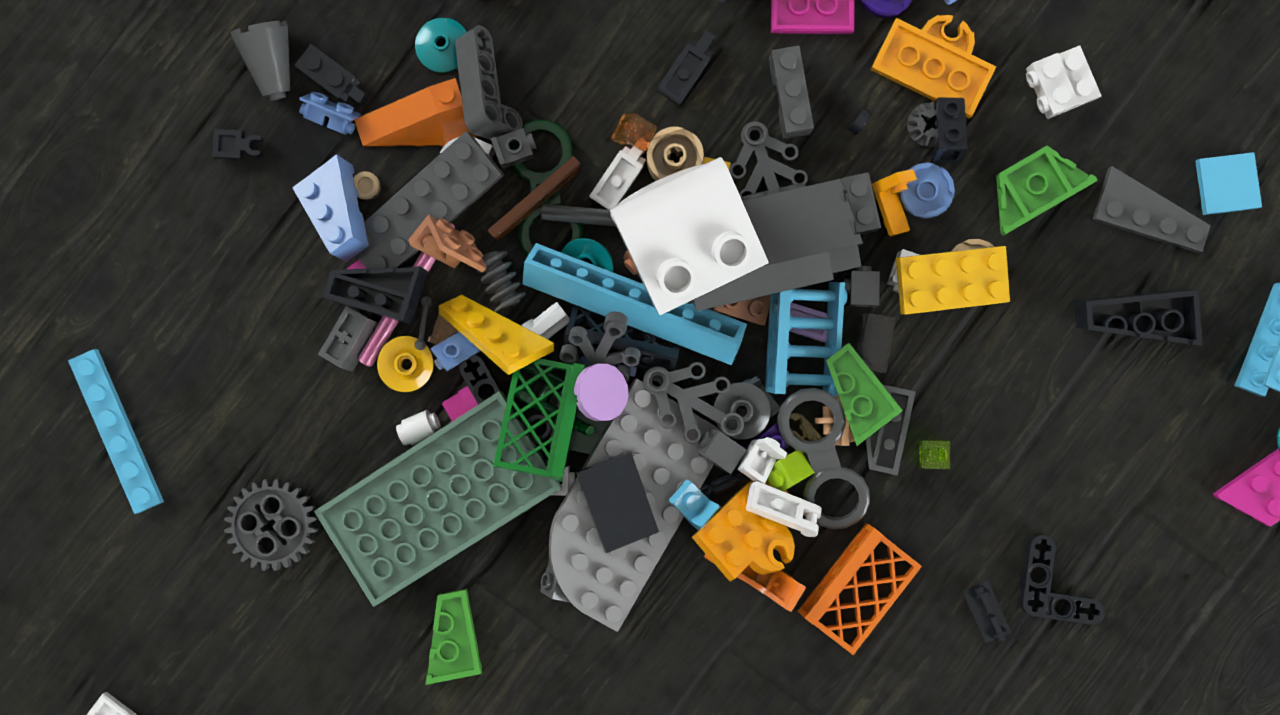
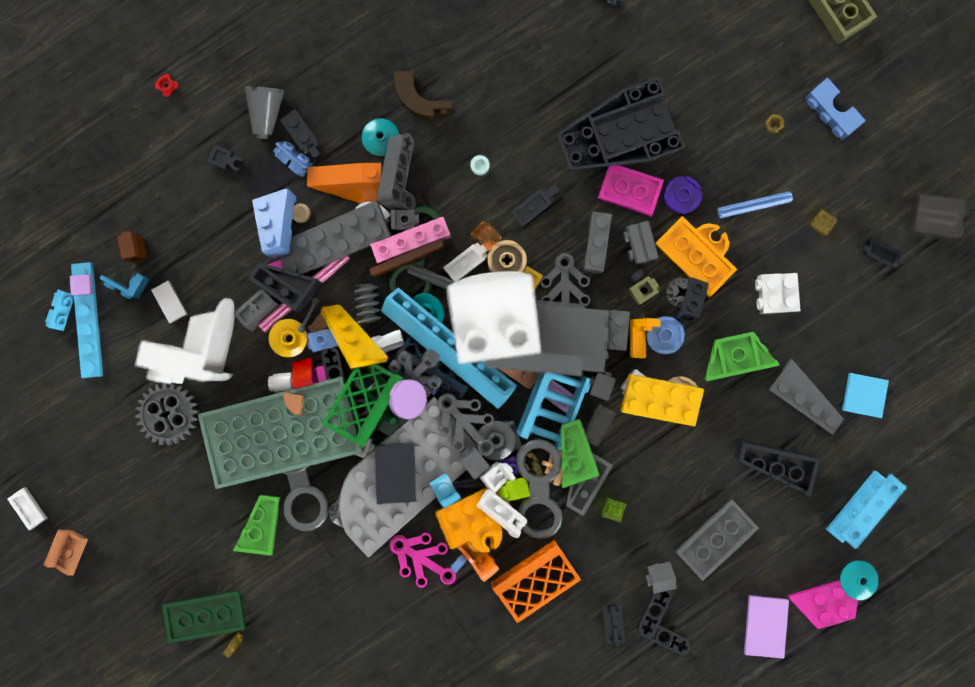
camera: 20 degrees right, 0 degrees up
nougat bracket [408,214,487,272] -> none
none -> medium azure hinge [45,290,74,331]
none -> lavender tile [70,274,93,296]
none -> dark azure bracket [100,273,150,299]
none -> reddish brown brick [117,231,148,263]
none -> white plate [136,298,235,384]
none -> white tile [152,281,188,324]
none -> red plate [155,74,178,97]
none -> dark grey bar [283,466,329,531]
none -> nougat tile [284,392,305,415]
none -> red tile [292,357,313,388]
none -> bright pink brick [370,217,451,265]
none -> dark pink plant [390,532,456,588]
none -> medium blue tile [451,554,467,574]
none -> light aqua tile [470,155,489,175]
none -> dark grey brick [623,221,659,265]
none -> olive brick [627,276,659,306]
none -> dark grey brick [645,562,676,594]
none -> dark grey plate [675,499,759,581]
none -> lavender tile [744,595,789,659]

